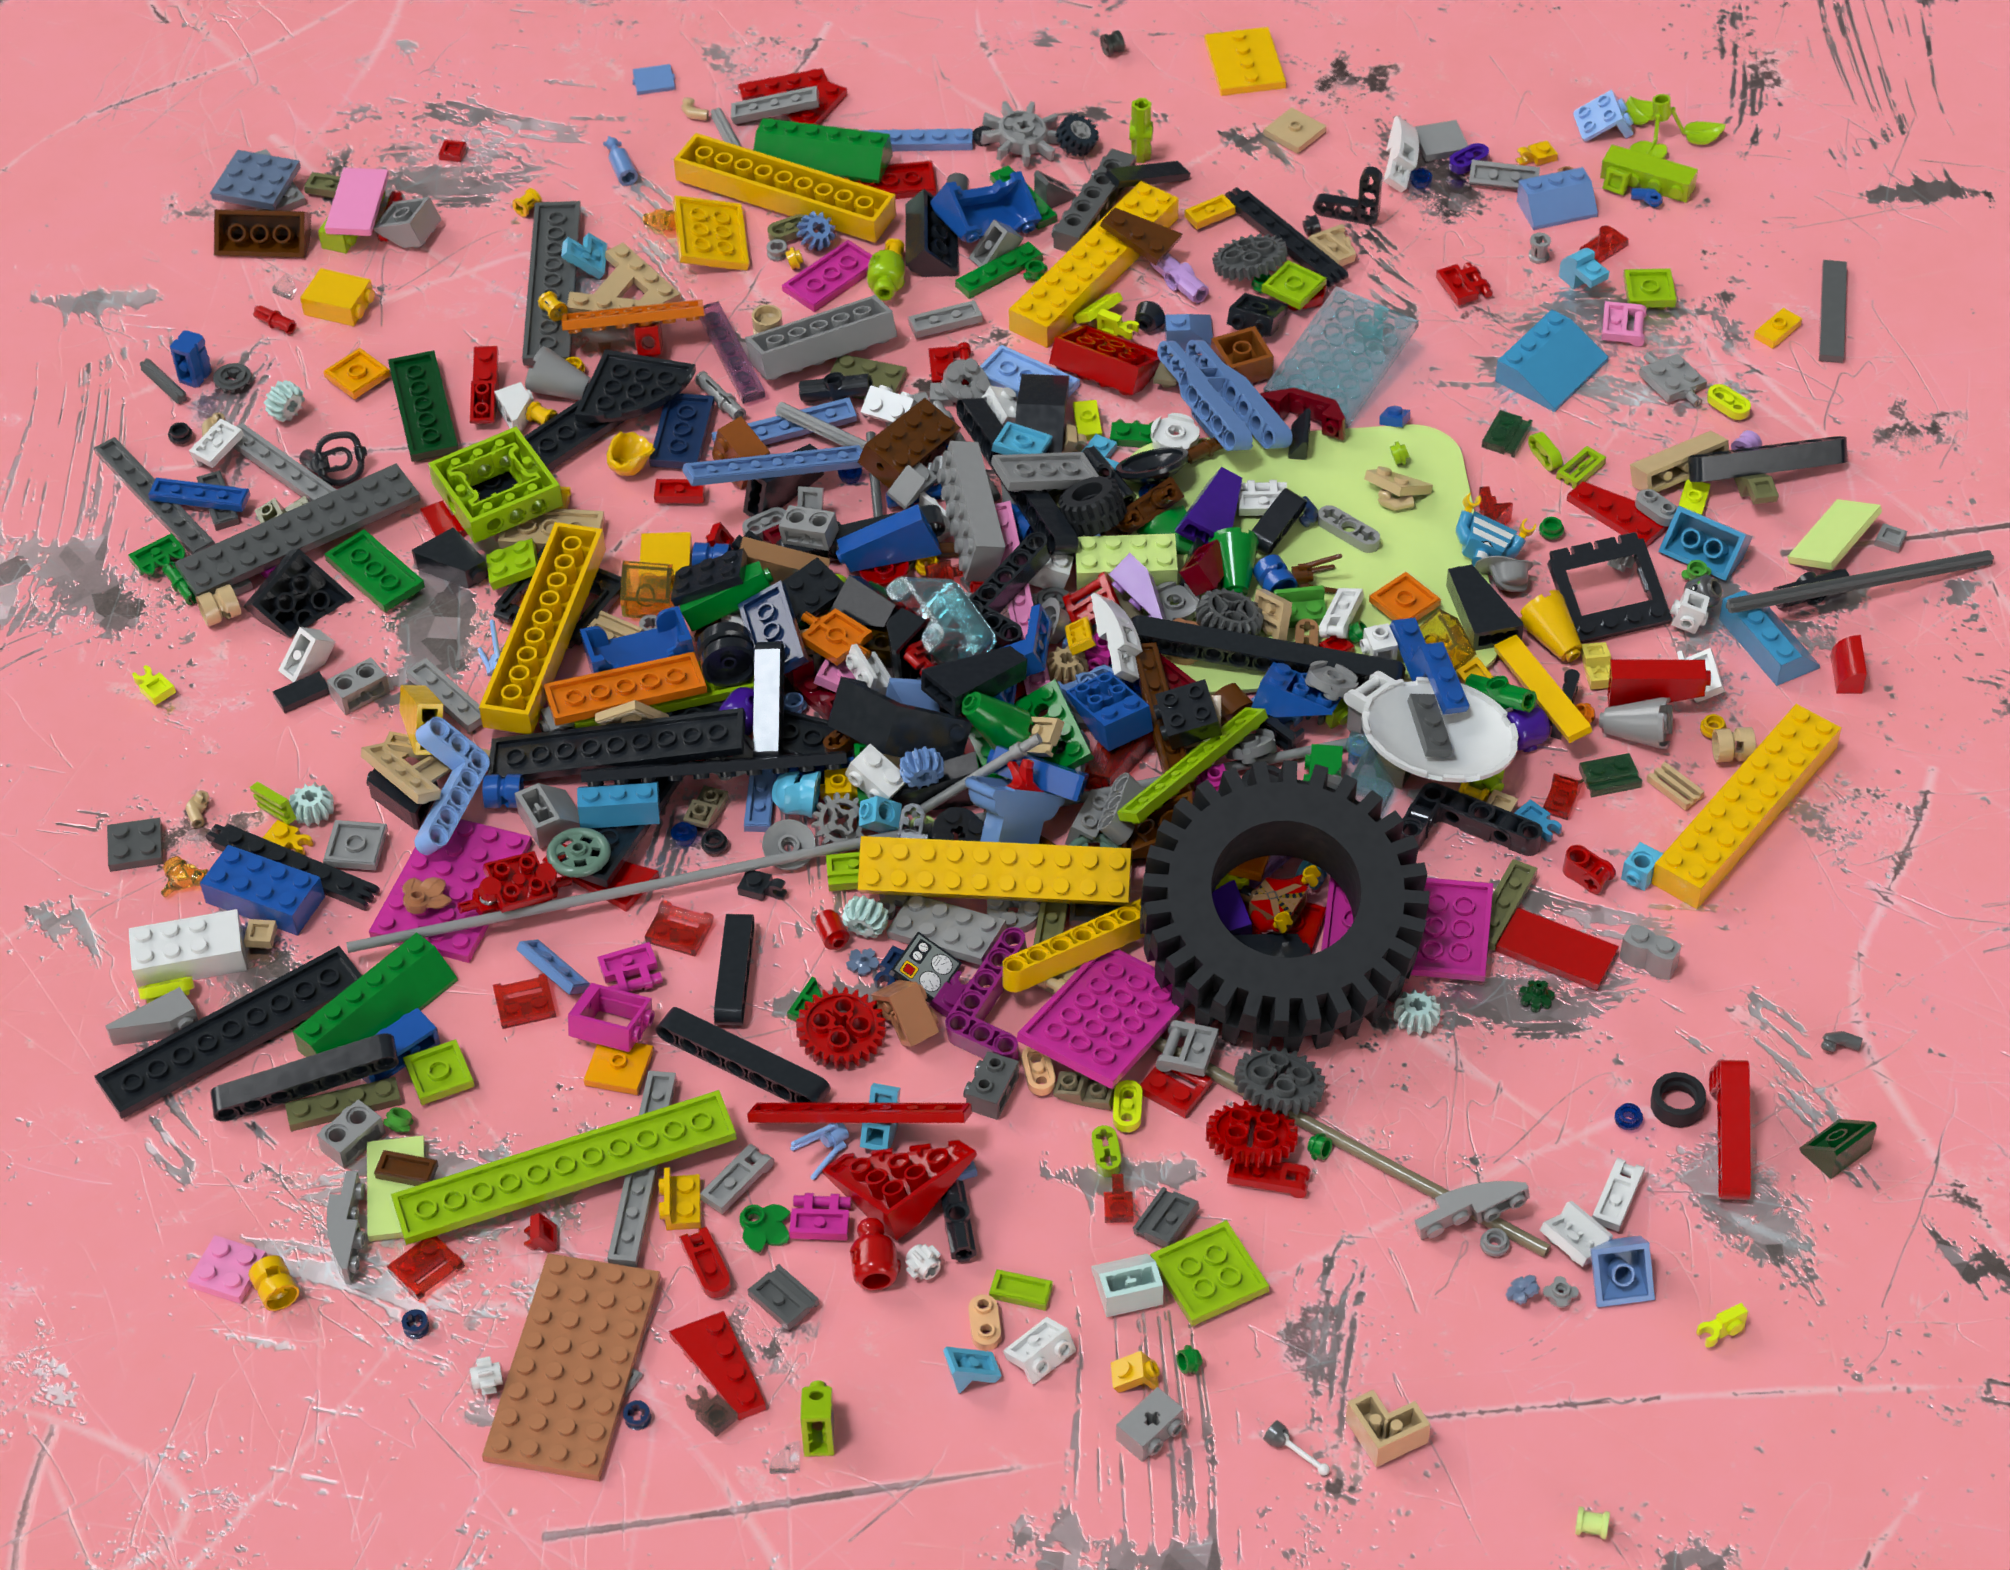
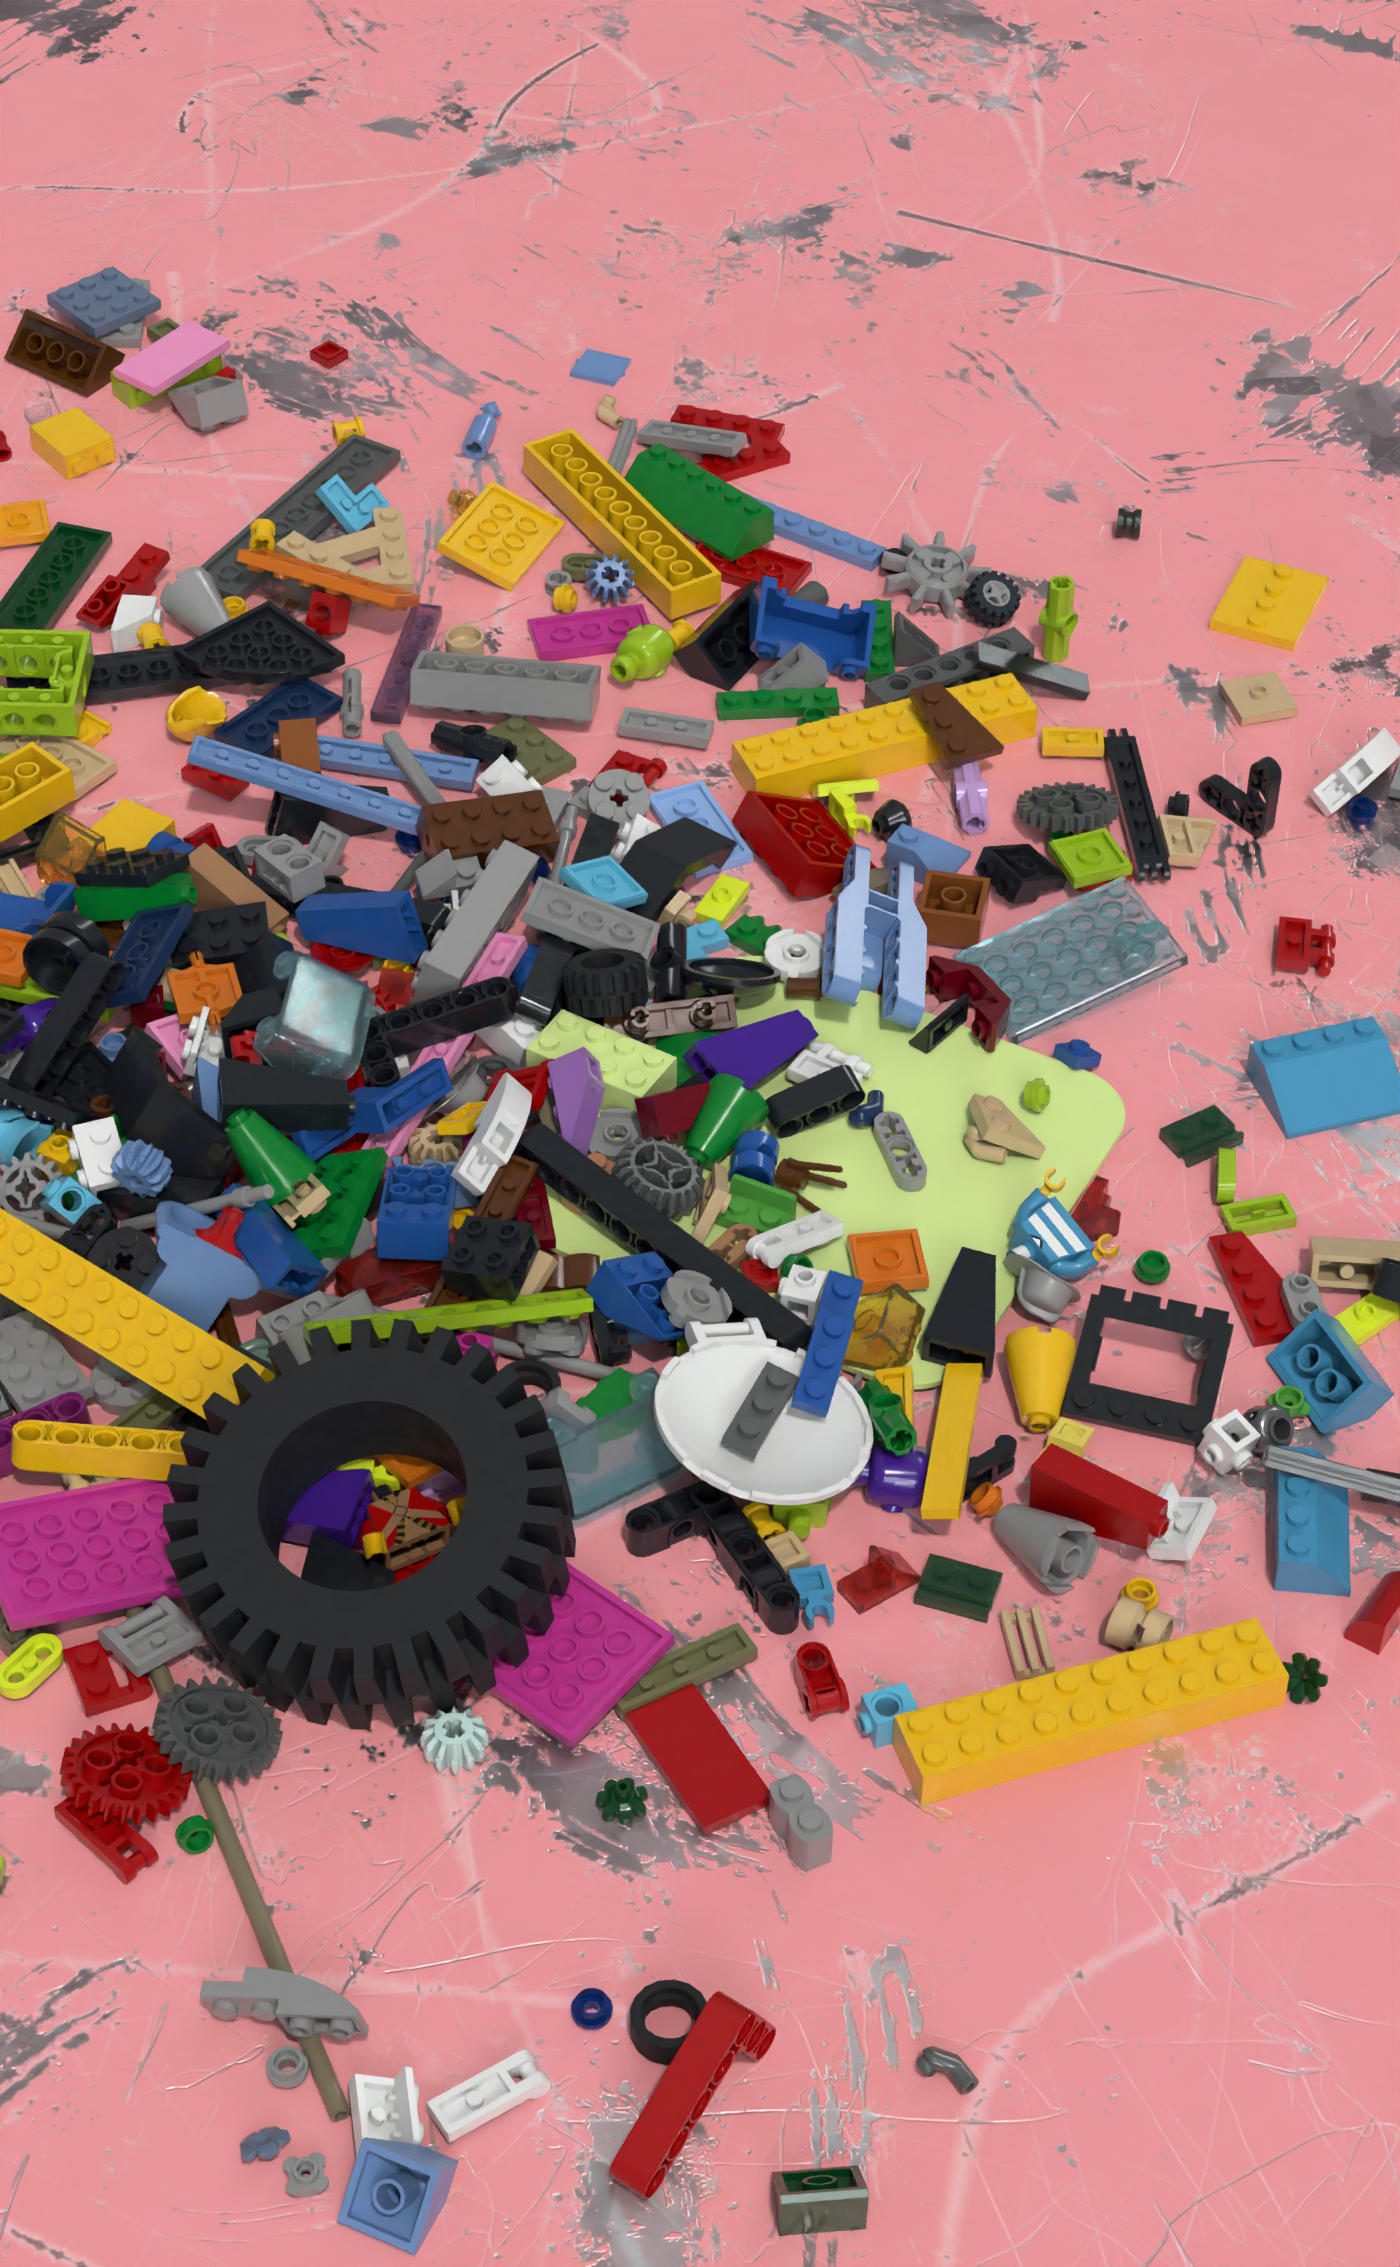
camera: 30 degrees right, 5 degrees down
none -> dark green plant [1282,1653,1328,1704]

